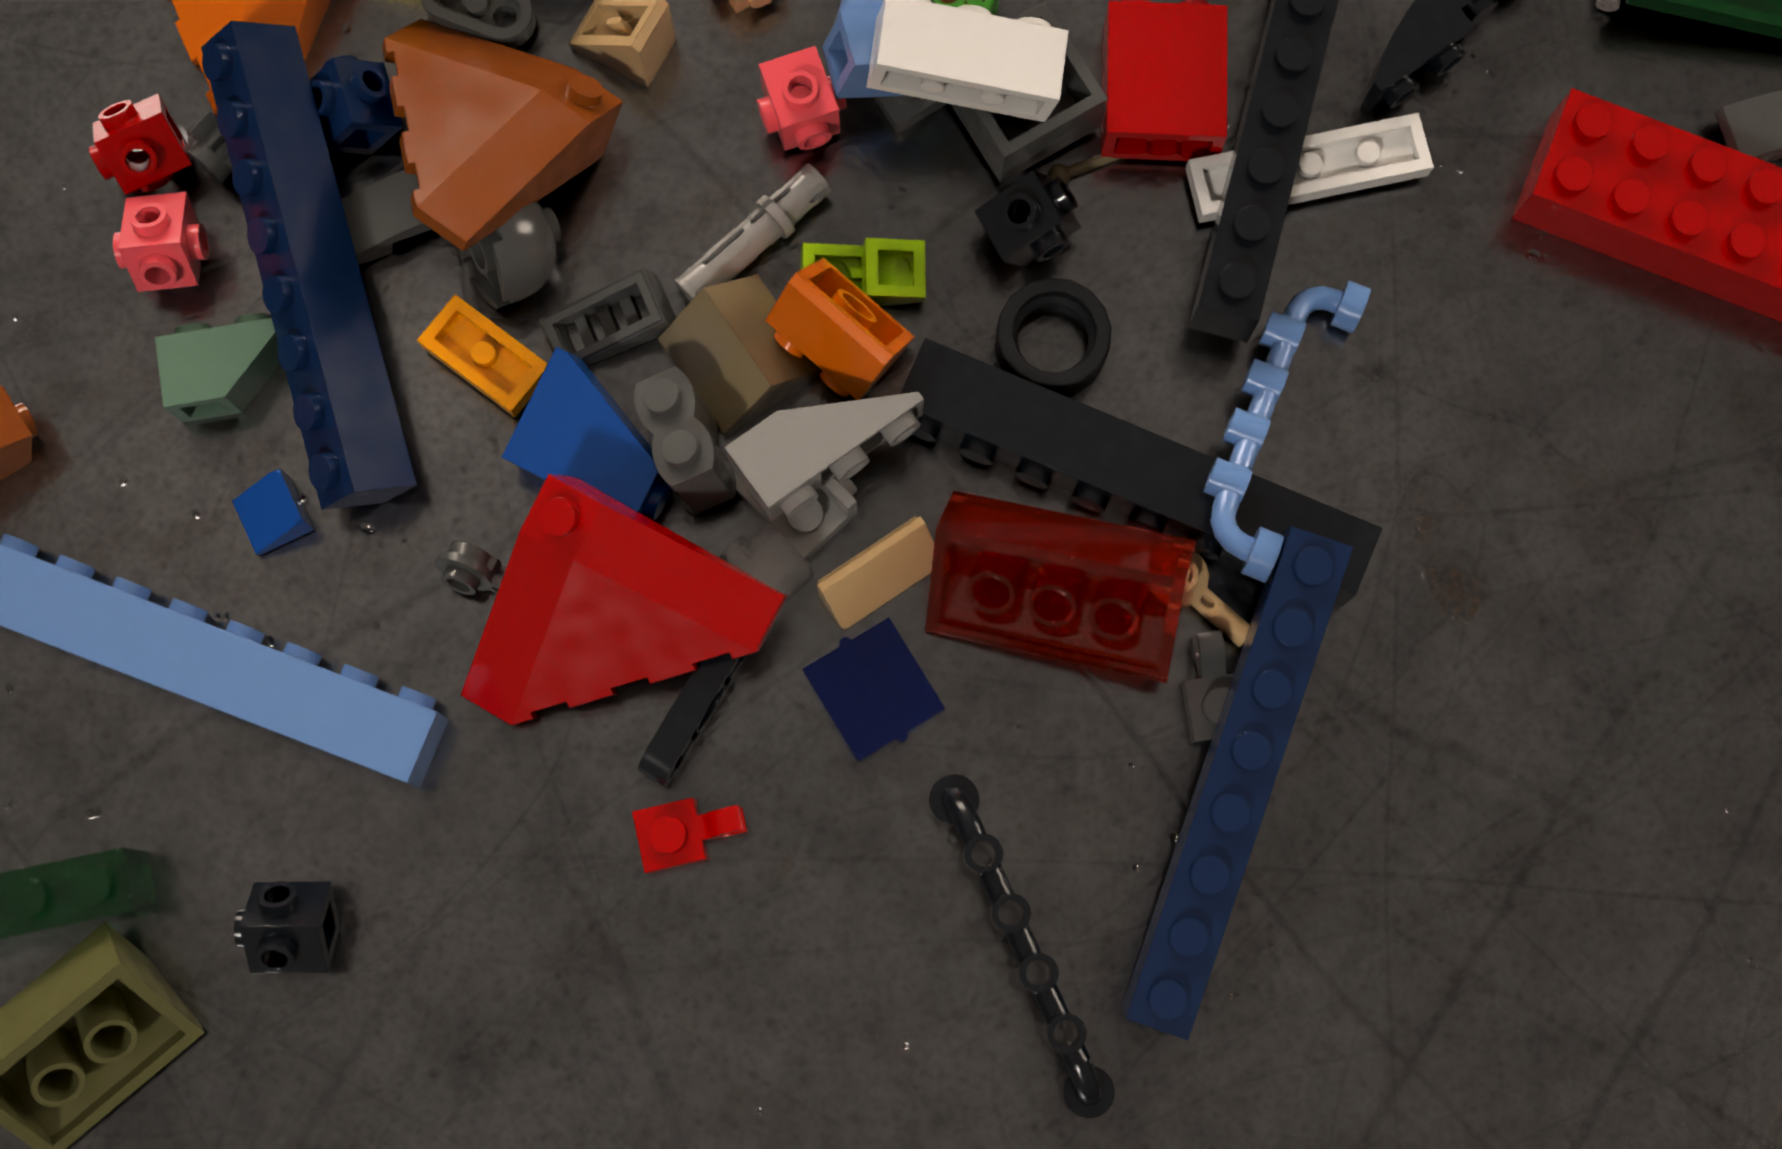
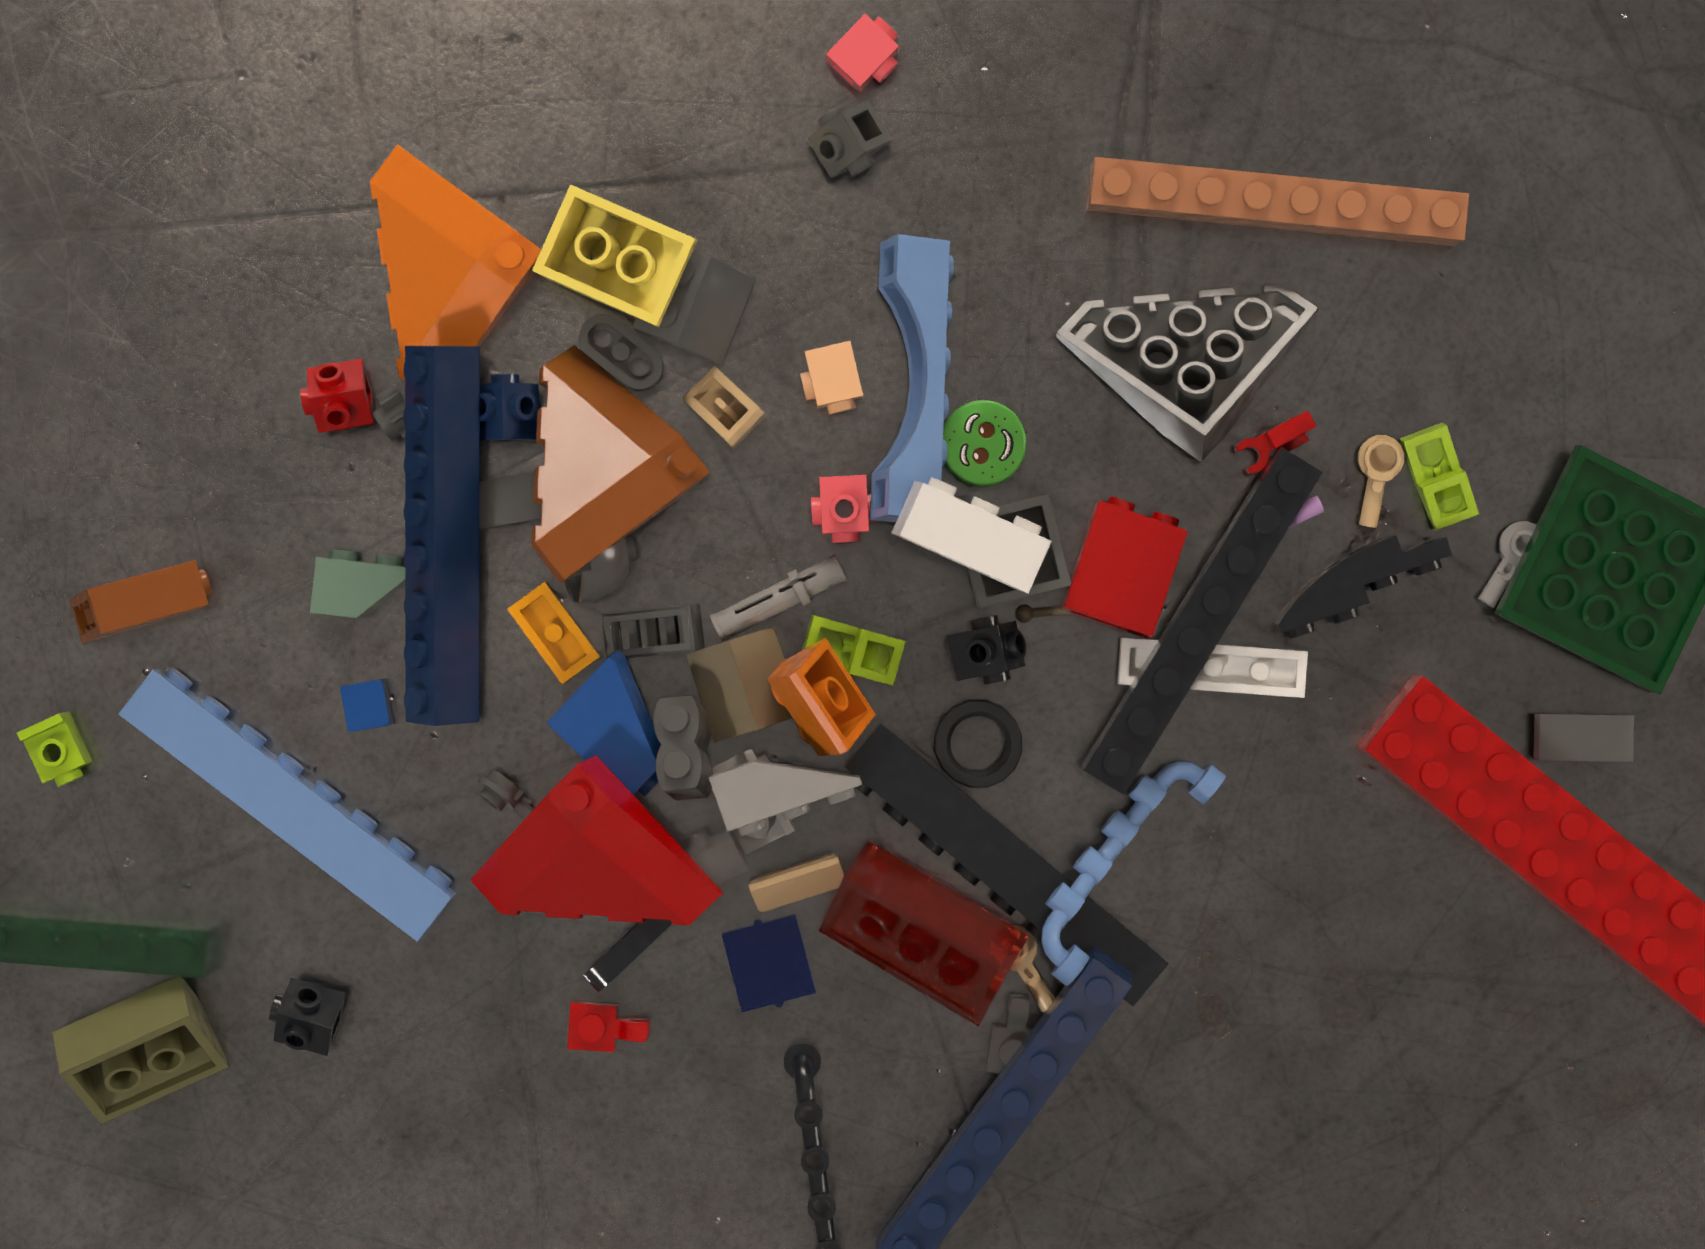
camera: 15 degrees right, 10 degrees up
coral brick [113,191,210,292] -> none

